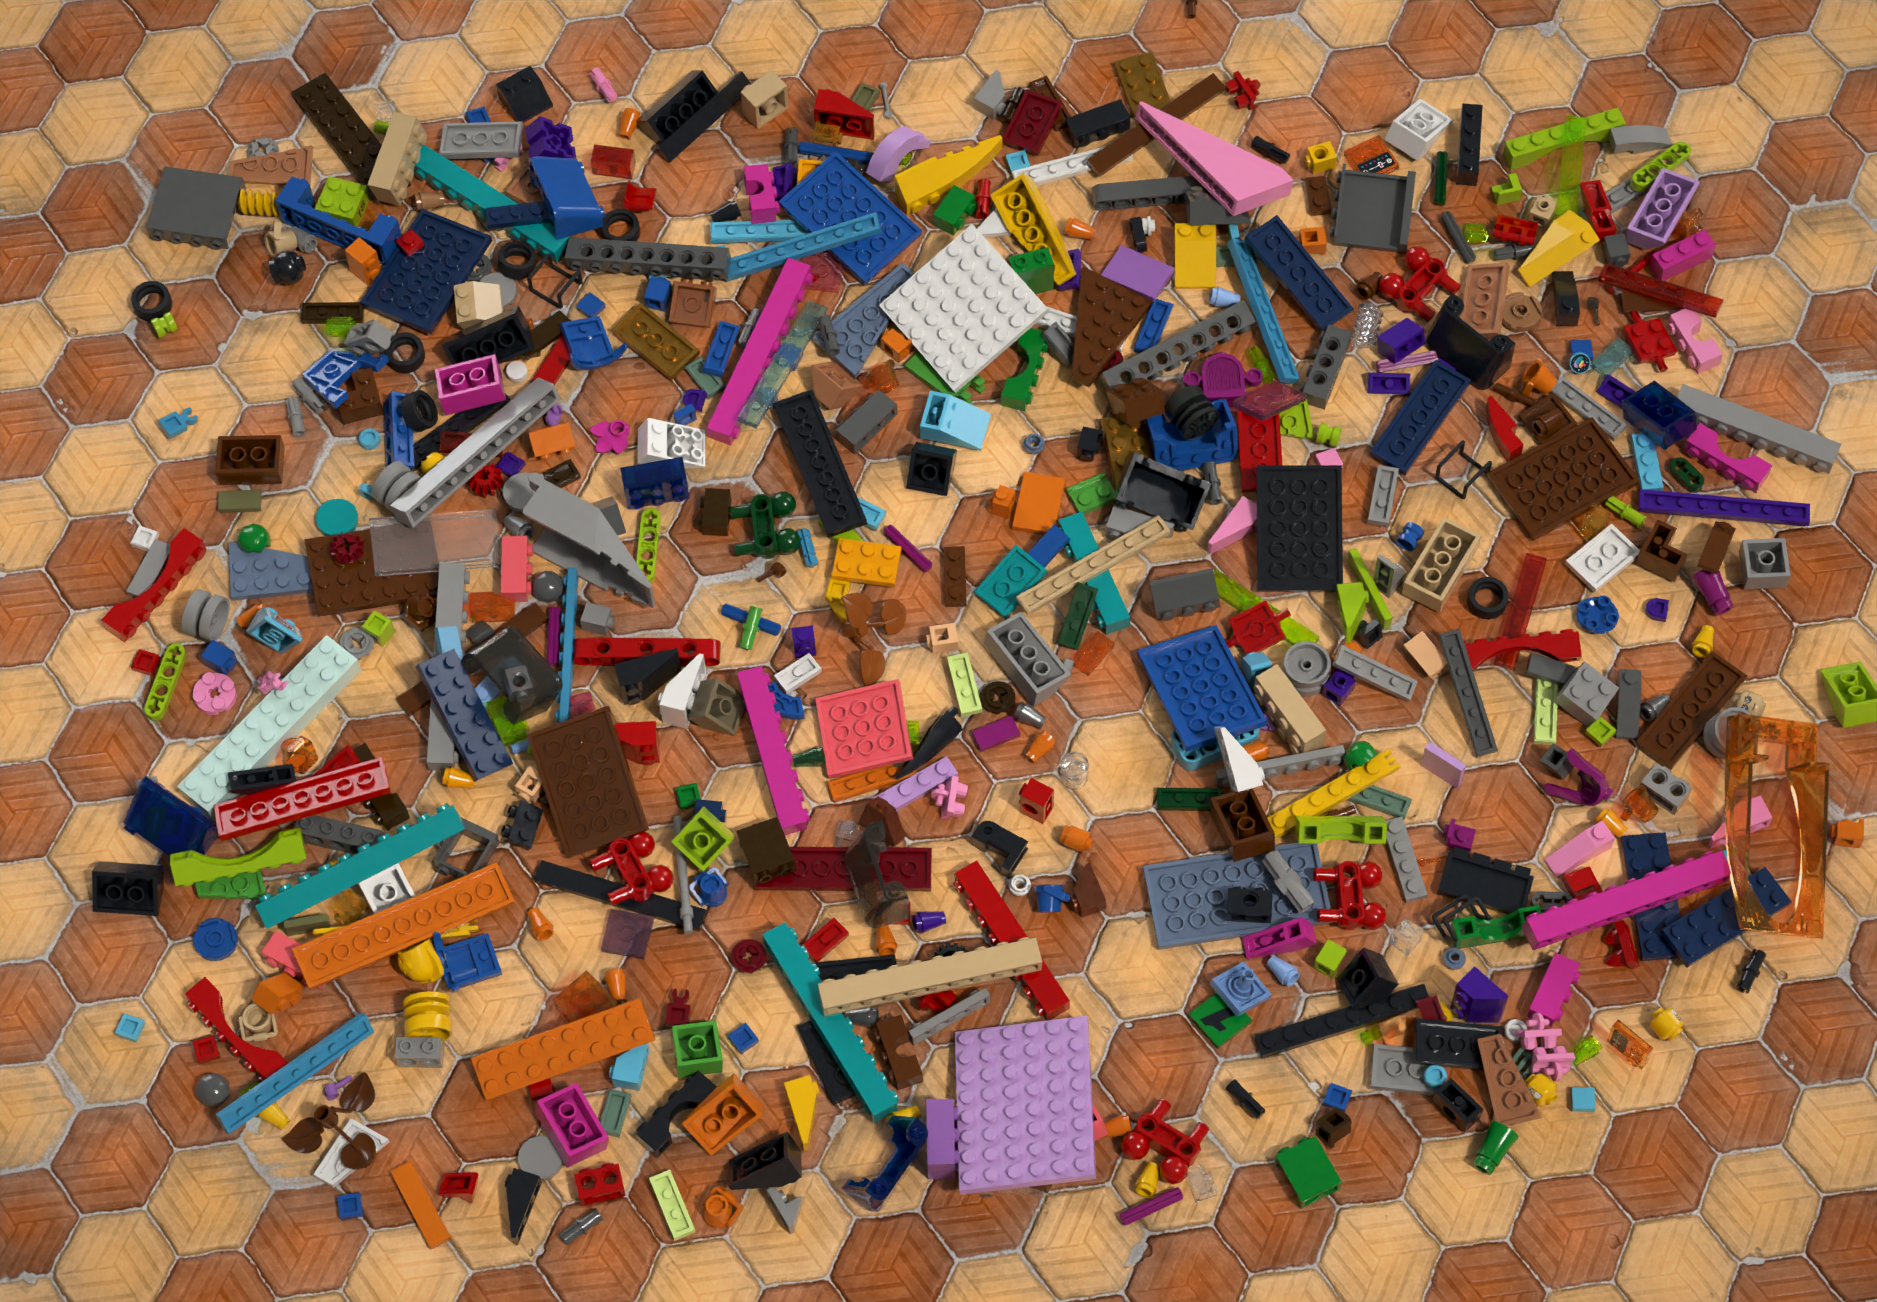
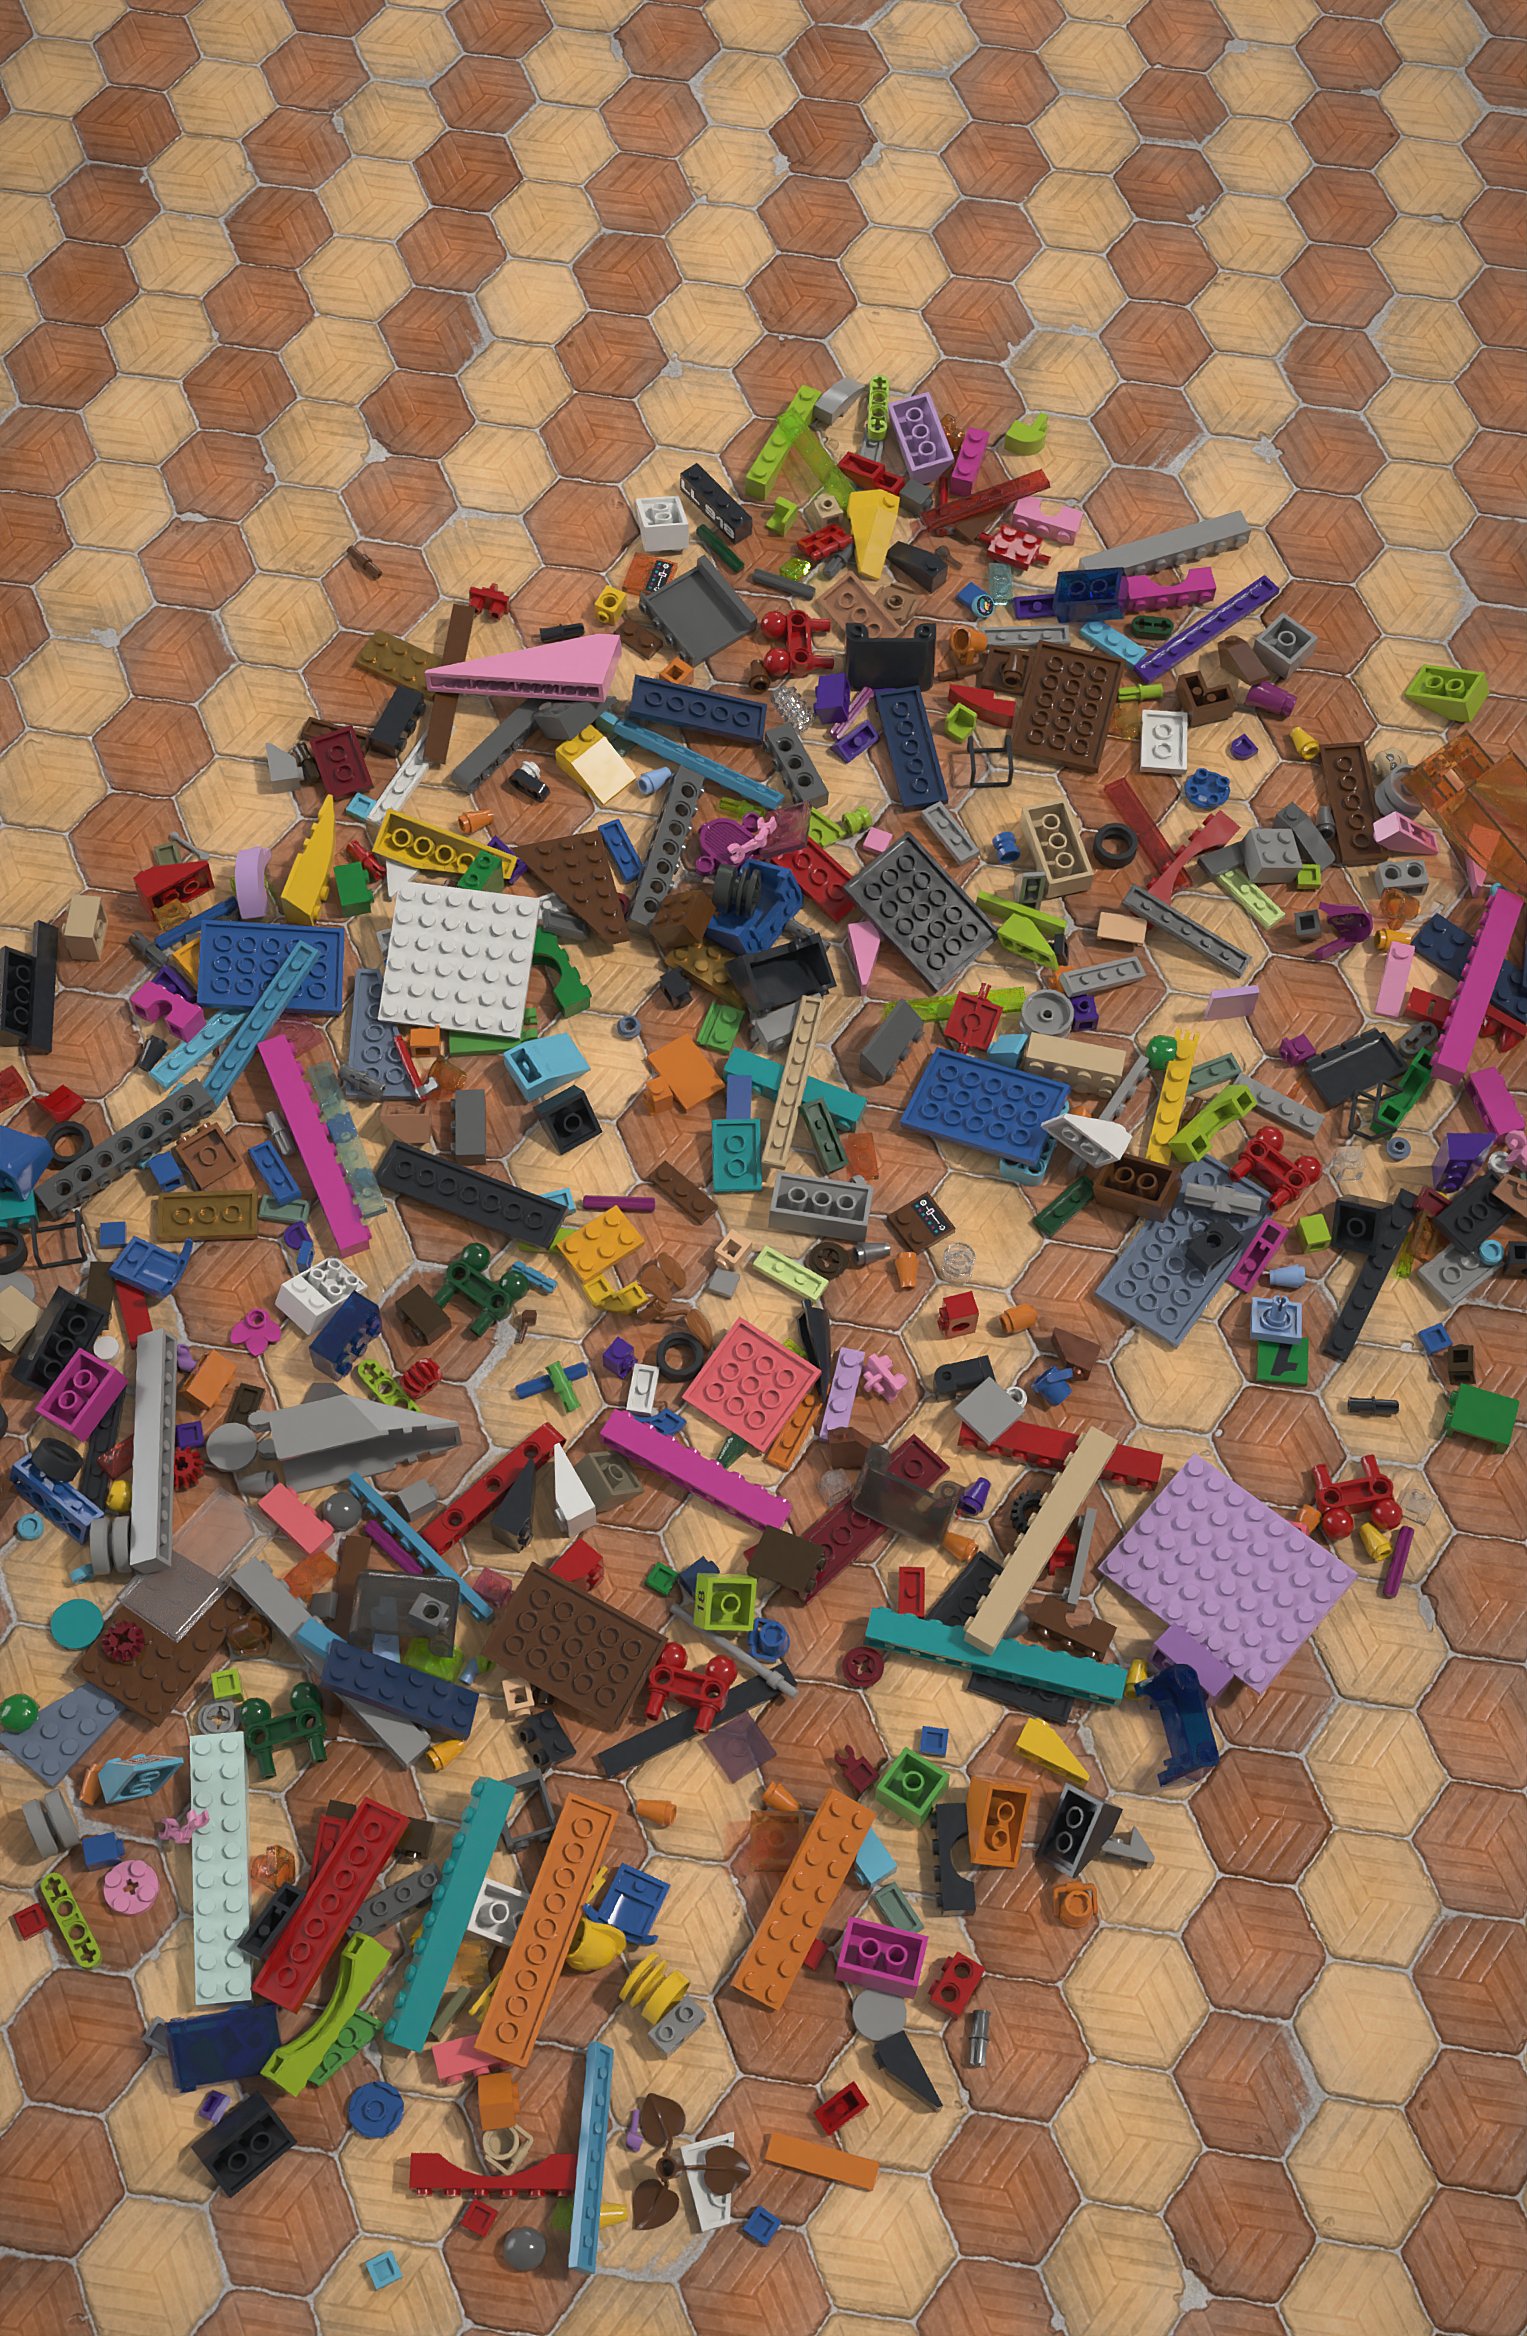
camera: 50 degrees left, 0 degrees up
yellowish green plate [649,1170,696,1241] -> none
magenta tile [972,715,1020,752] -> none
medium lavender tile [1101,245,1175,302] -> none
none -> dark purple tile [198,2090,232,2124]
none -> dark green piece [238,1682,328,1780]
none -> red piece [393,1035,439,1103]
none -> red gear [400,1358,443,1399]
none -> black tyre [656,1332,703,1383]
none -> light grey tile [708,1267,740,1299]
none -> bright pink piece [727,817,777,864]
none -> reddish brown plate [887,1191,956,1256]
none -> lime panel [944,703,977,744]
none -> light grey tile [953,1376,1026,1446]
none -> lime brick [1004,412,1049,456]
none -> bright pink slope [1373,811,1439,855]

